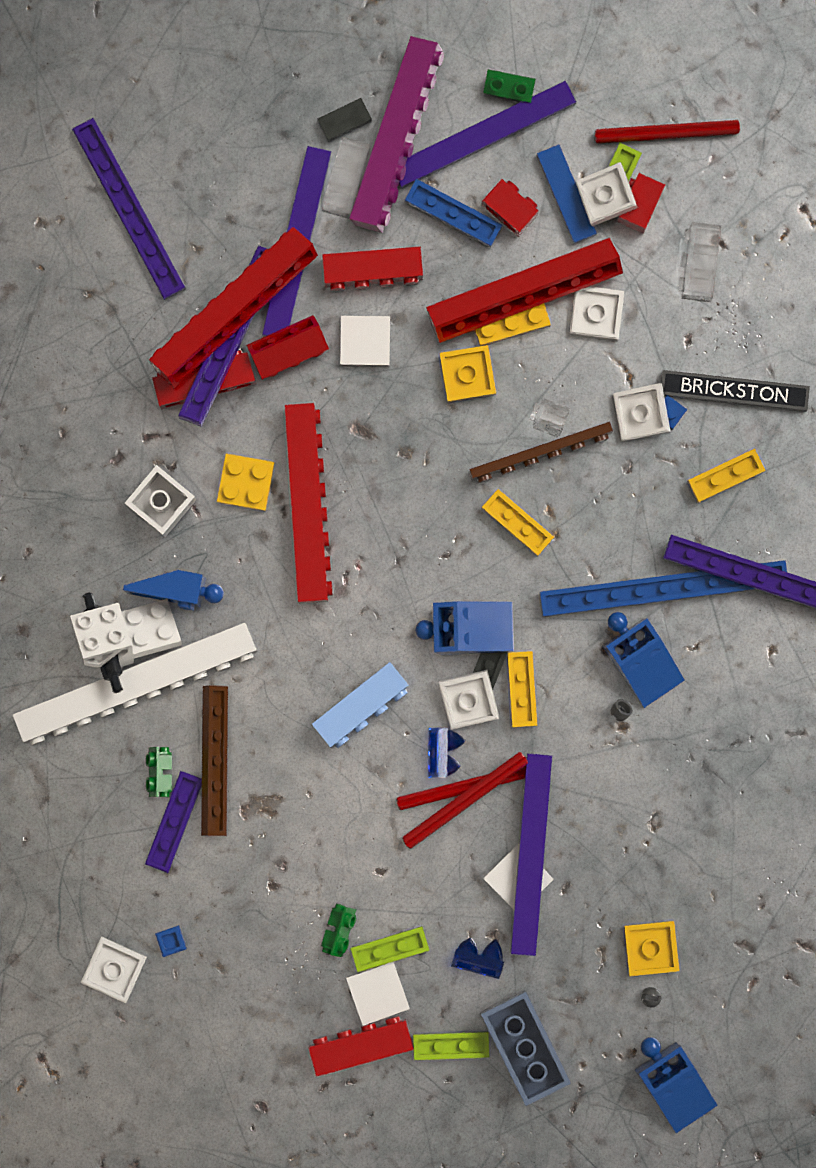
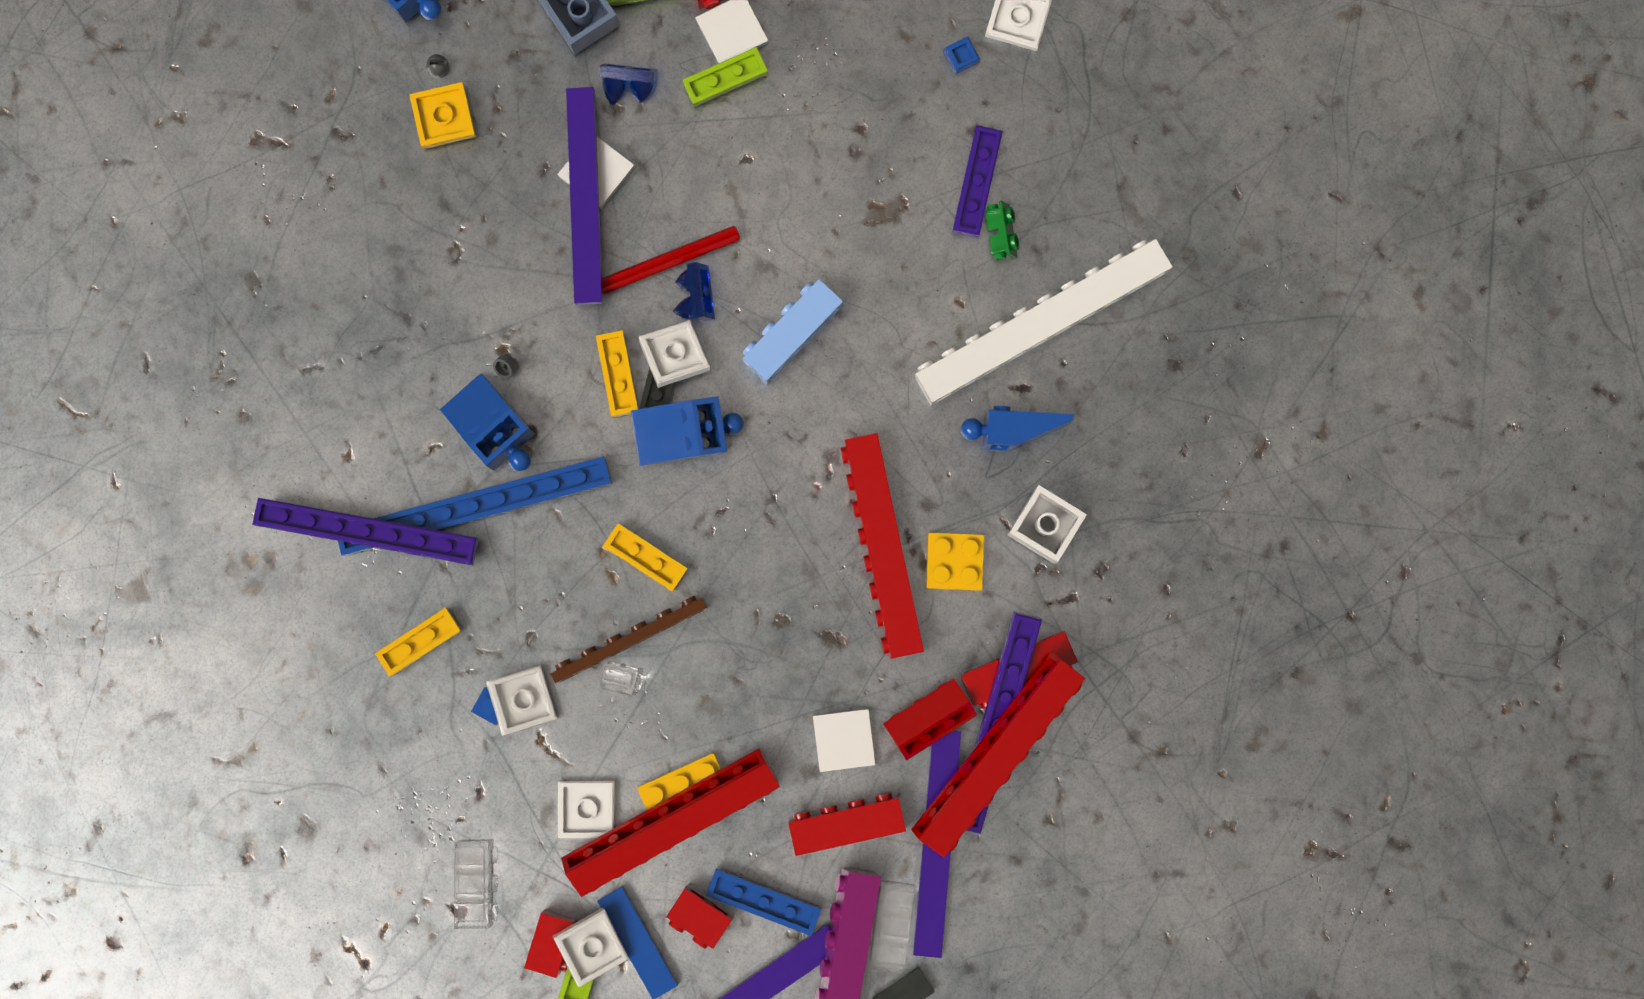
camera: 175 degrees right, 0 degrees up
white piece [70,592,182,693] -> none
dark purple tile [72,118,186,300] -> none
reddish brown plate [201,685,228,836] -> none
green hinge [321,903,357,957] -> none
red axle [402,752,528,849] -> none
yellow plate [439,345,496,403] -> none
tile [661,370,810,411] -> none

